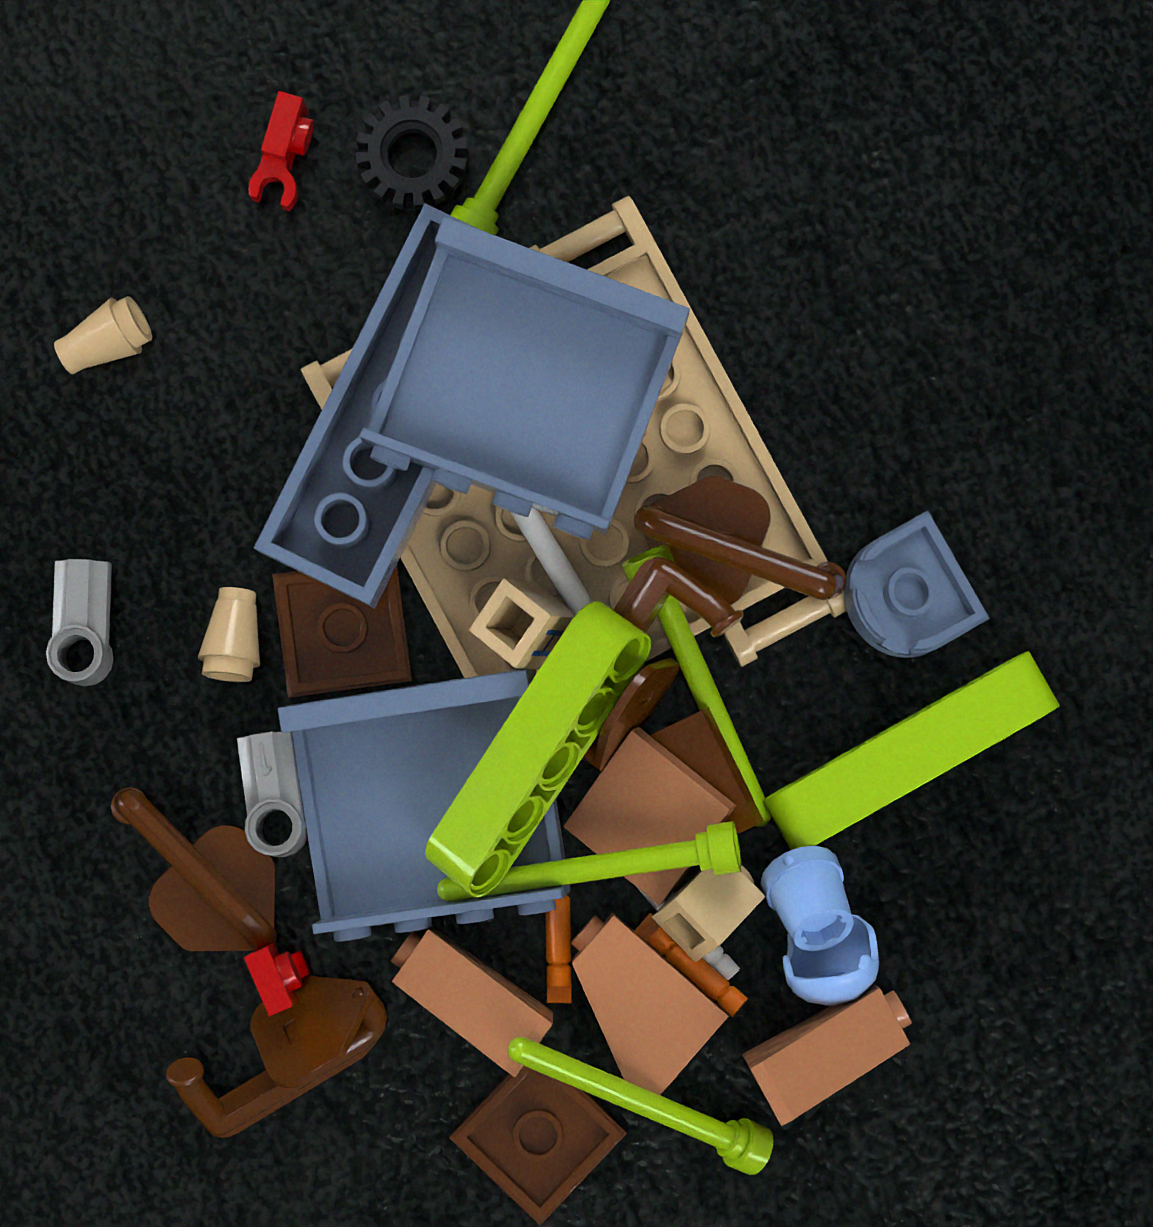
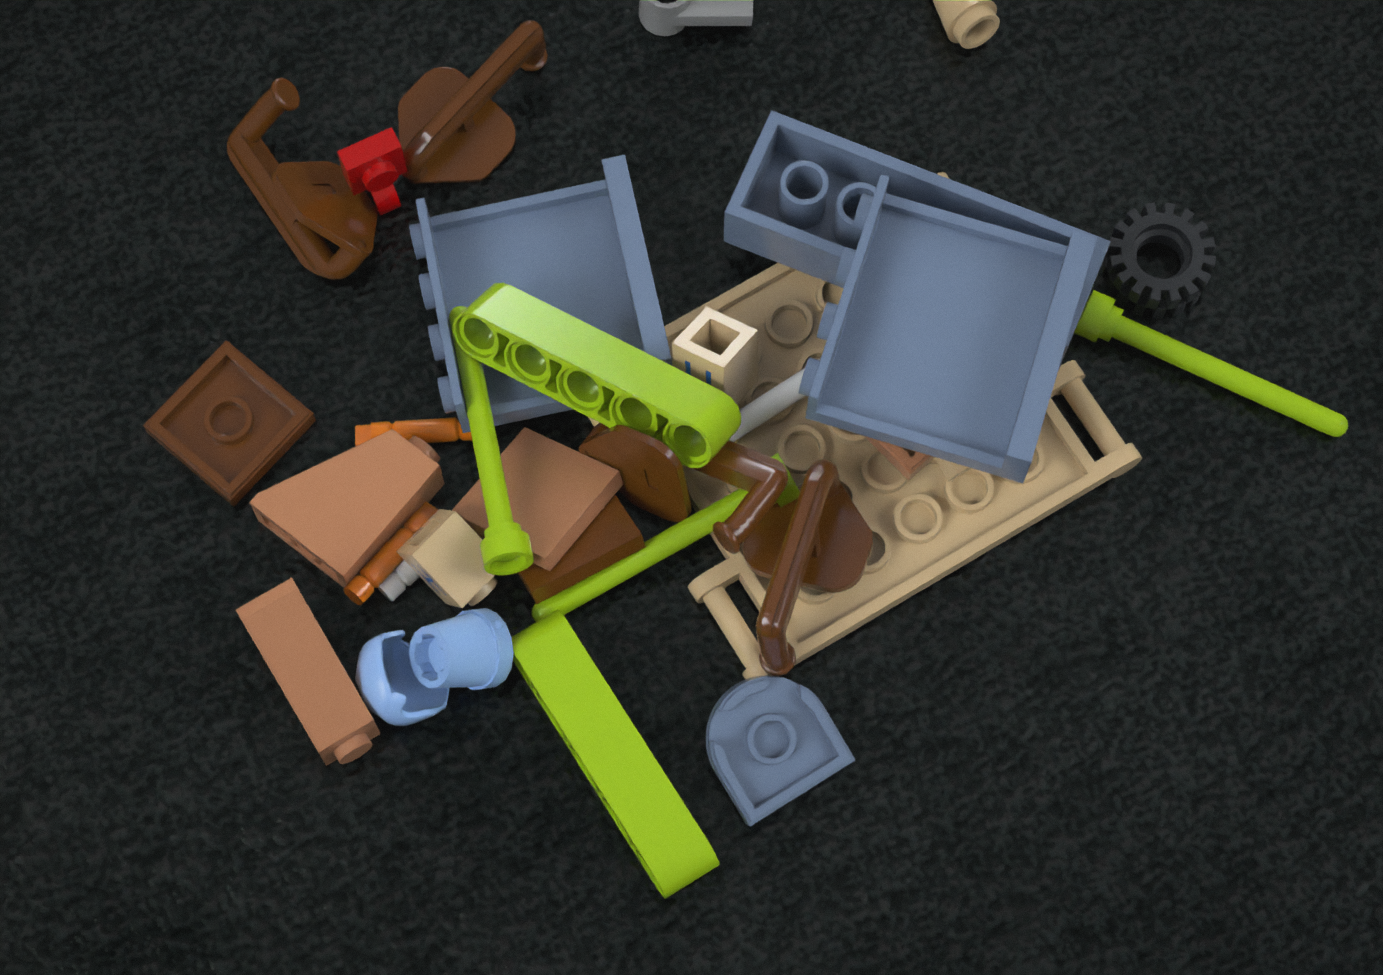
camera: 90 degrees right, 15 degrees down
tan cone [198,587,260,682] -> none
light grey piece [237,732,308,857] -> none
red plate [248,91,314,211] -> none
reddish brown tile [272,563,413,698] -> none
nougat slope [390,926,553,1077] -> none
lime piece [508,1037,773,1175] -> none

